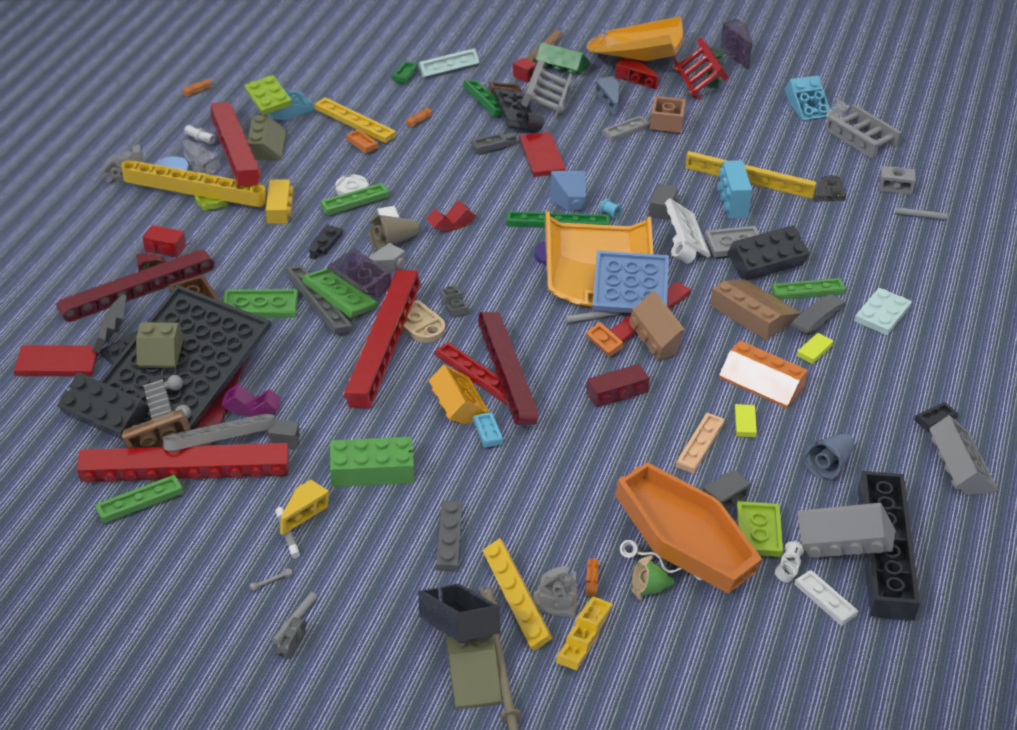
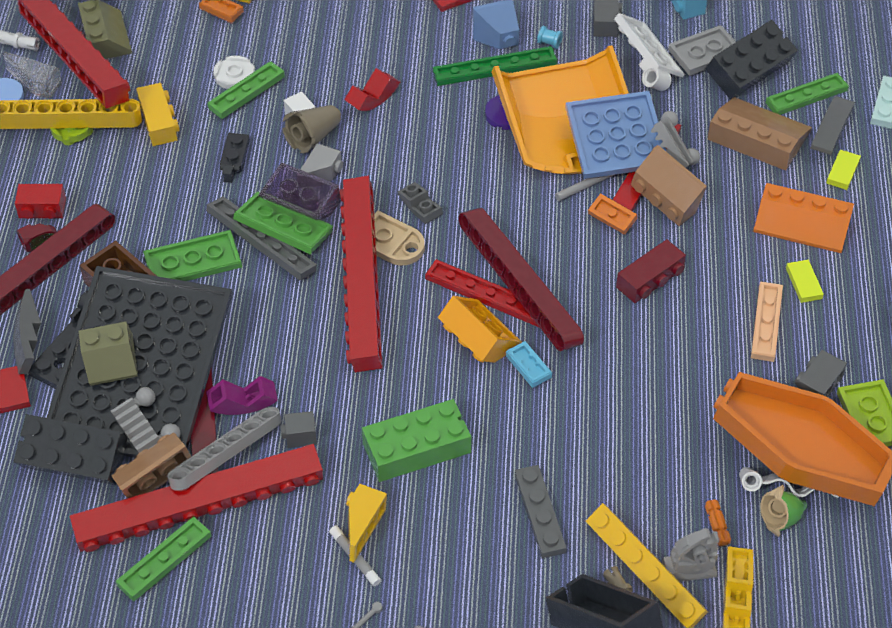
camera: 15 degrees left, 10 degrees up
none -> light grey gear [651,111,700,168]

